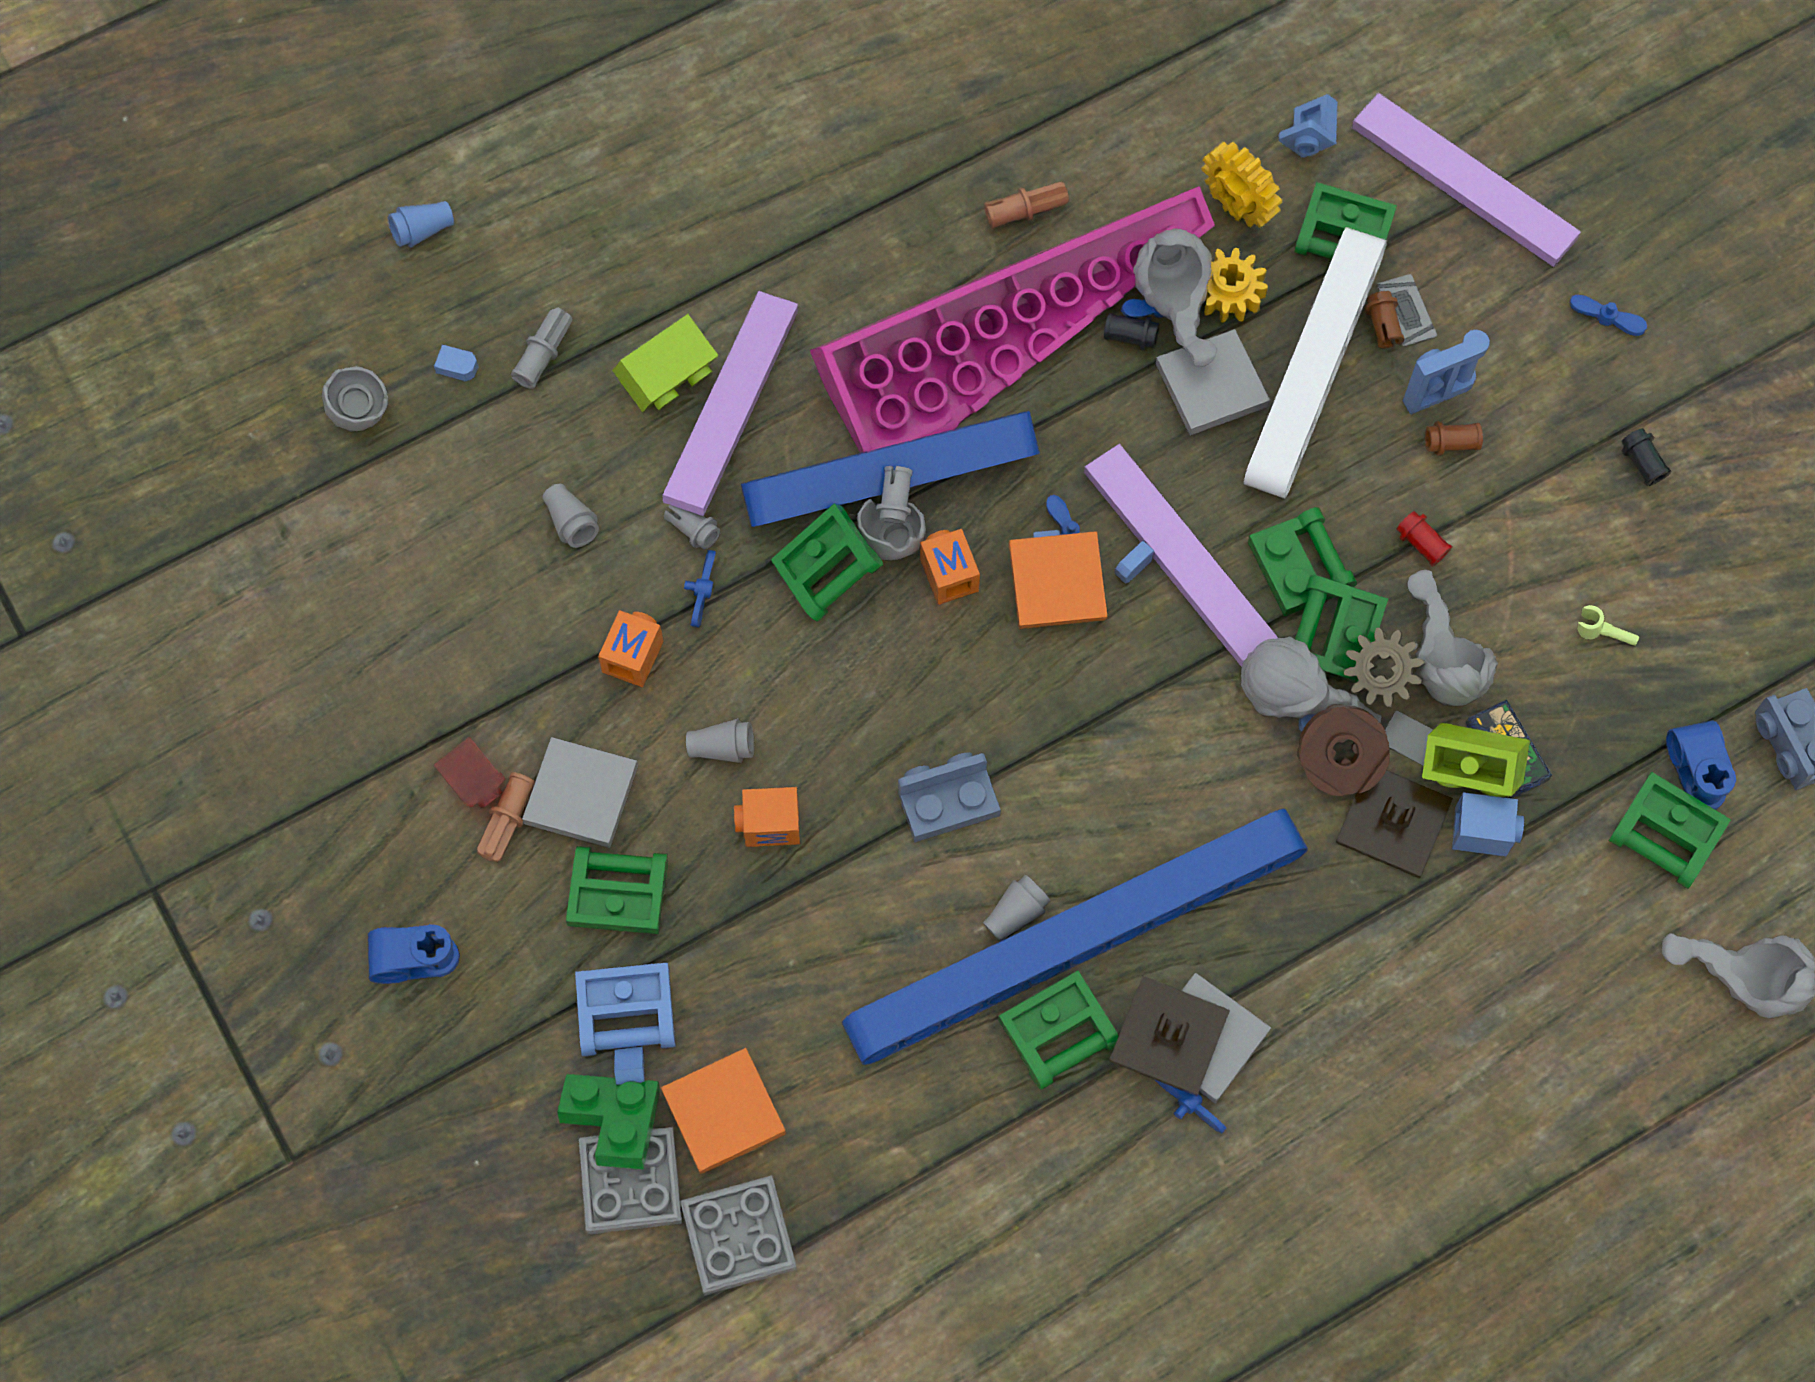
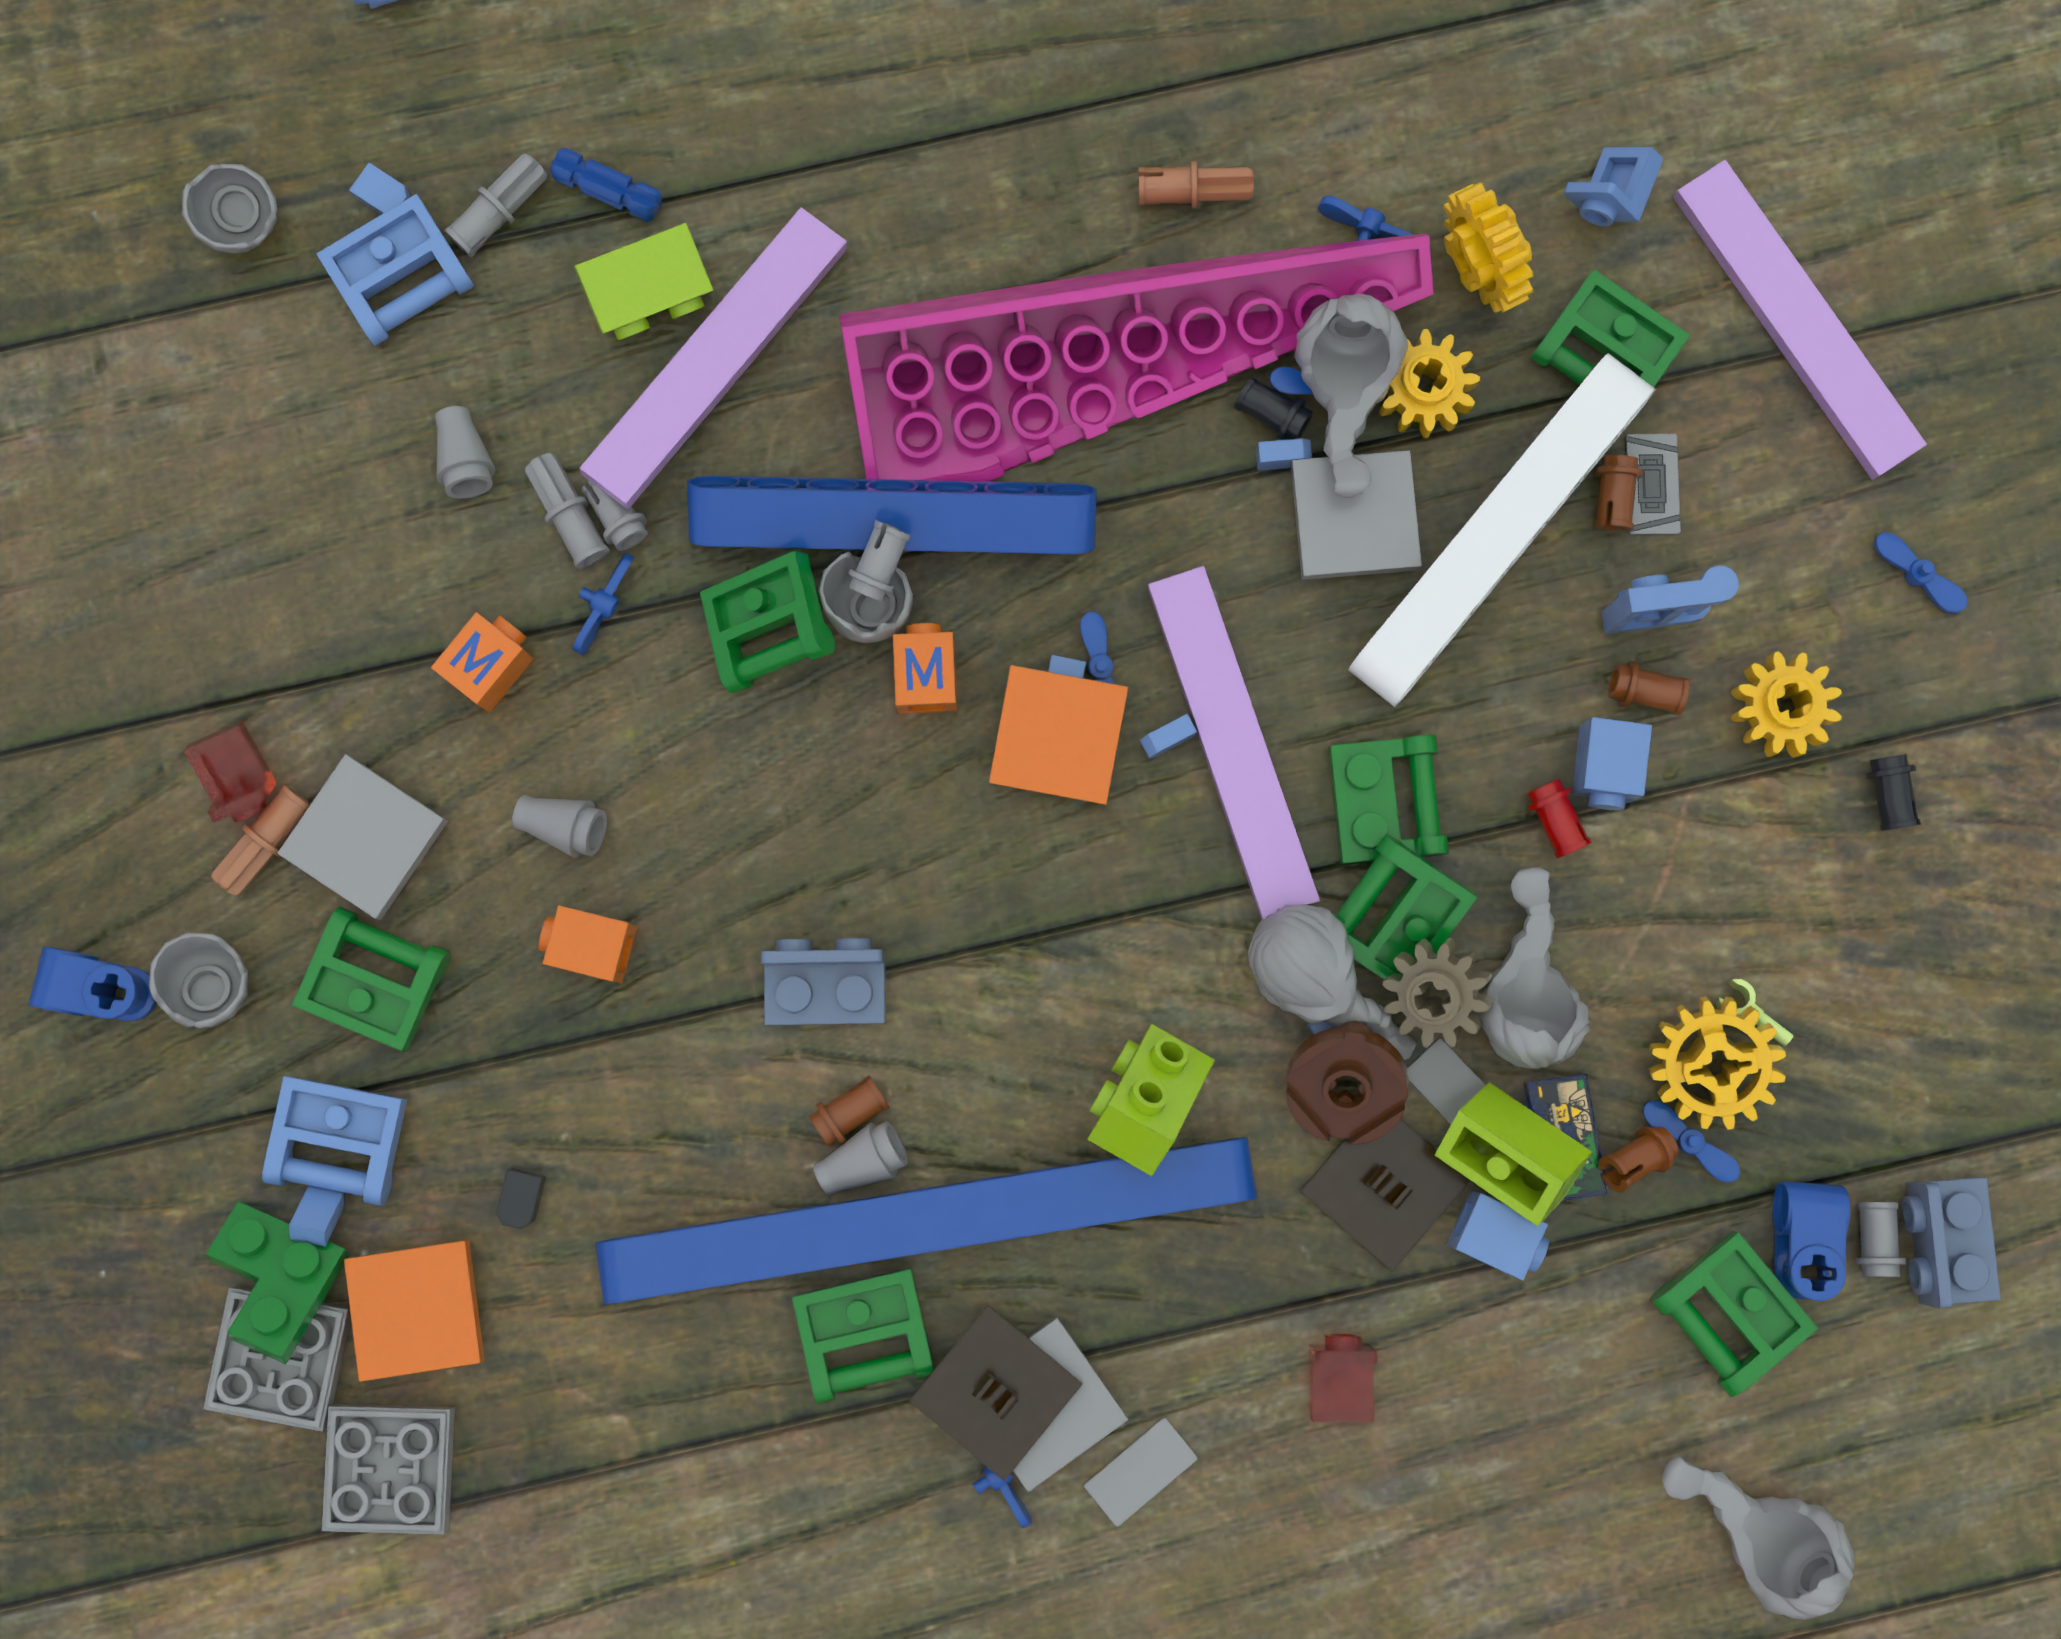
camera: 20 degrees right, 15 degrees up
none -> light grey hair [149,932,248,1029]
none -> medium blue plate [316,194,475,346]
none -> black piece [496,1168,546,1229]
none -> light grey axle [525,453,610,569]
none -> blue axle [550,148,662,222]
none -> dark orange pin [809,1075,890,1147]
none -> light grey sticker [1084,1418,1197,1527]
none -> lime brick [1087,1024,1215,1176]
none -> medium blue piece [1255,438,1312,471]
none -> clear red bracket [1309,1334,1377,1422]
none -> blue piece [1318,196,1413,241]
none -> medium blue brick [1571,717,1652,810]
none -> dark orange pin [1598,1126,1678,1192]
none -> blue piece [1642,1101,1740,1182]
none -> yellow gear [1649,996,1786,1130]
none -> yellow gear [1730,651,1842,758]
none -> light grey pin [1855,1202,1906,1277]

